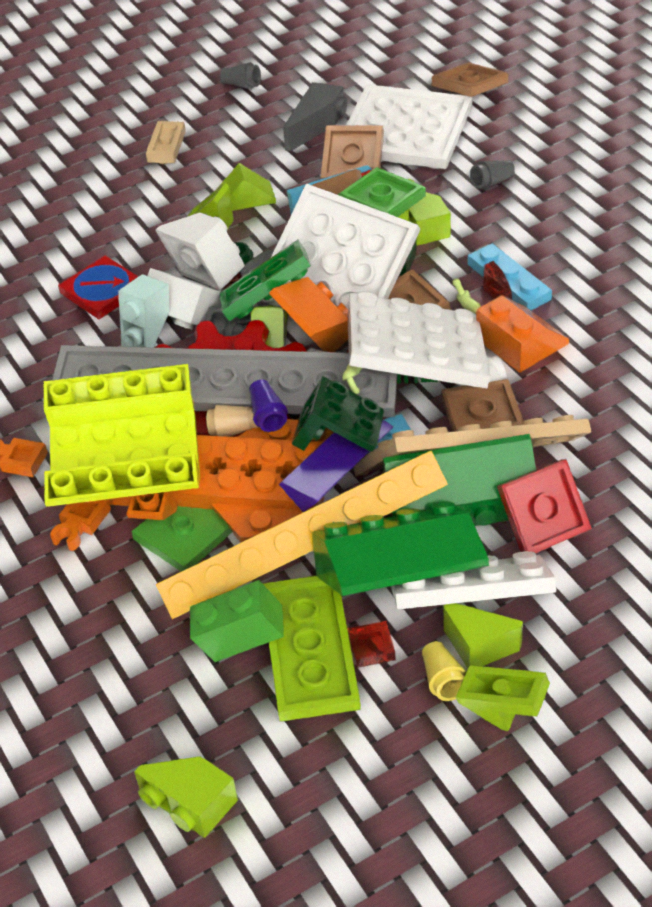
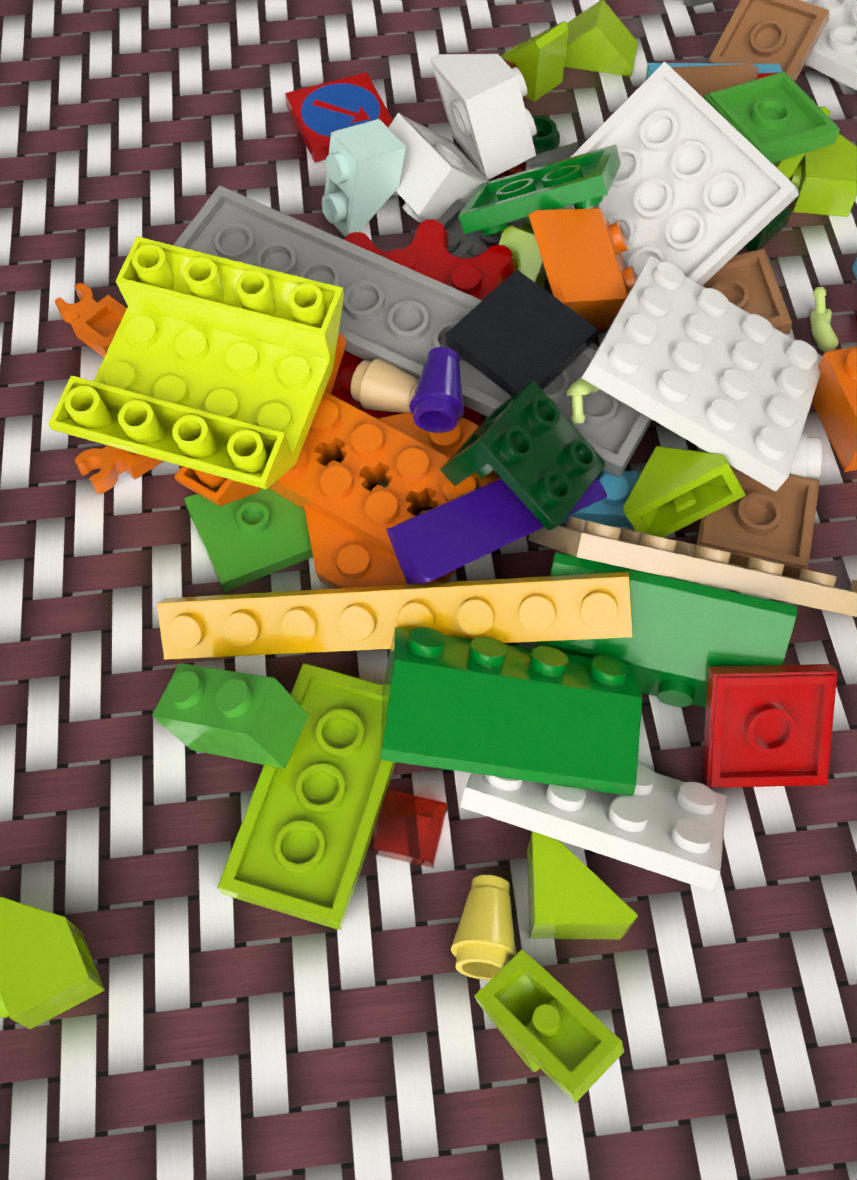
camera: 20 degrees right, 15 degrees up
none -> black tile [445,269,598,396]
none -> lime slope [623,446,746,538]

